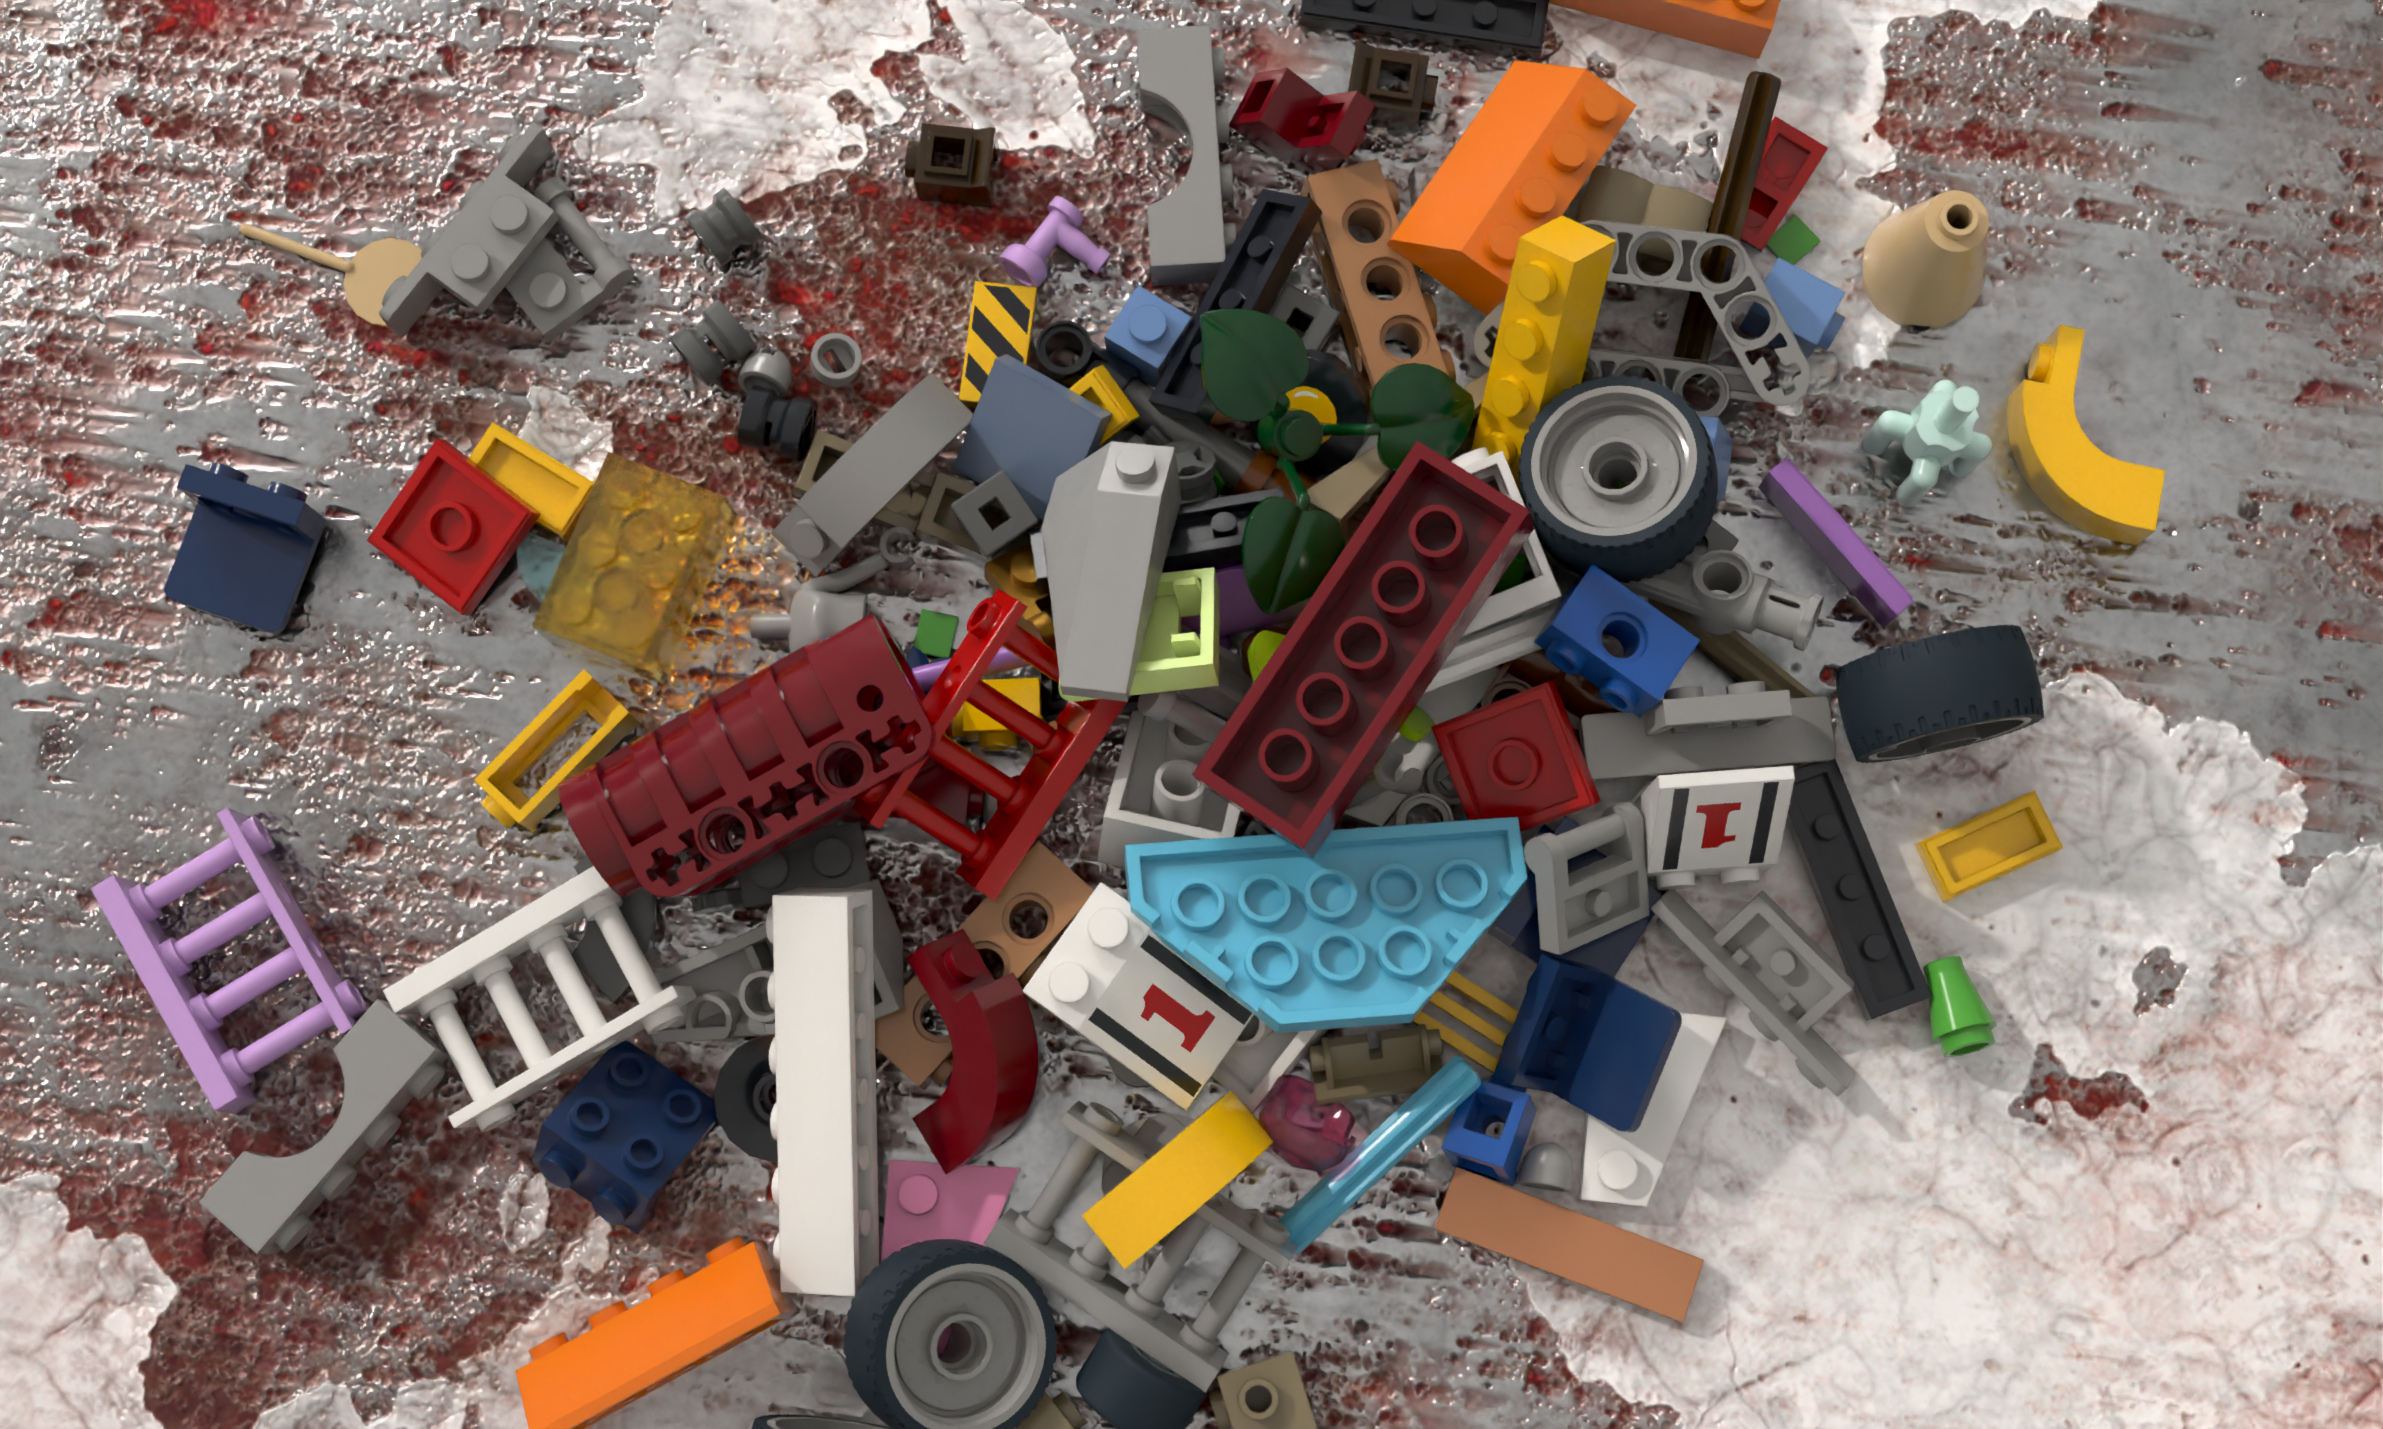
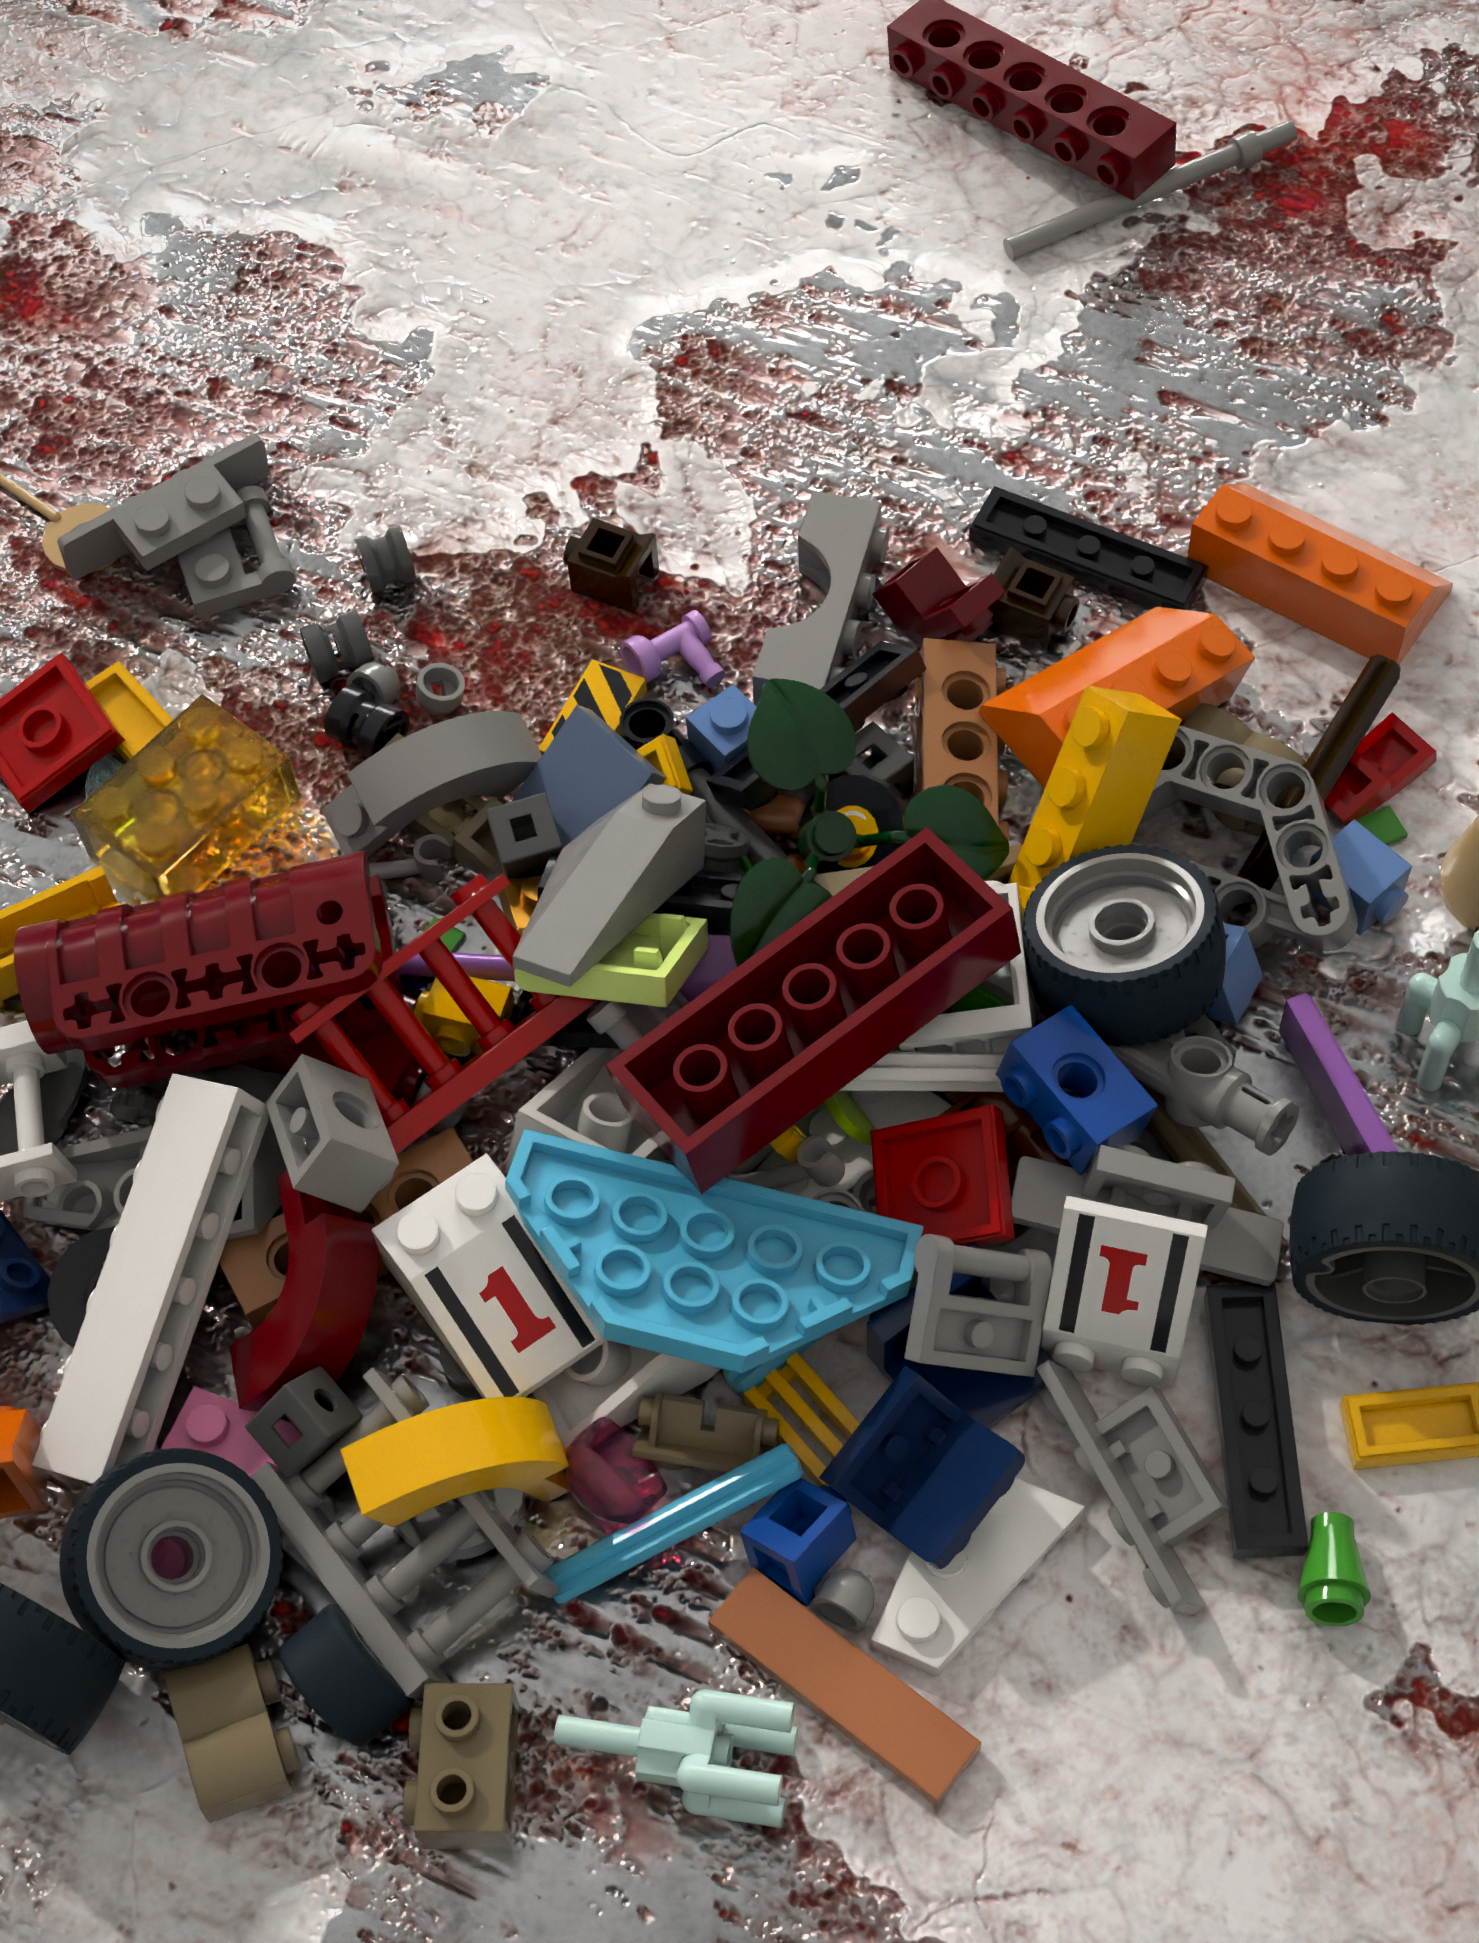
camera: 20 degrees right, 20 degrees down
none -> dark grey piece [245,1366,363,1478]
none -> light grey brick [265,1054,399,1213]
none -> light aqua plant [554,1689,798,1828]

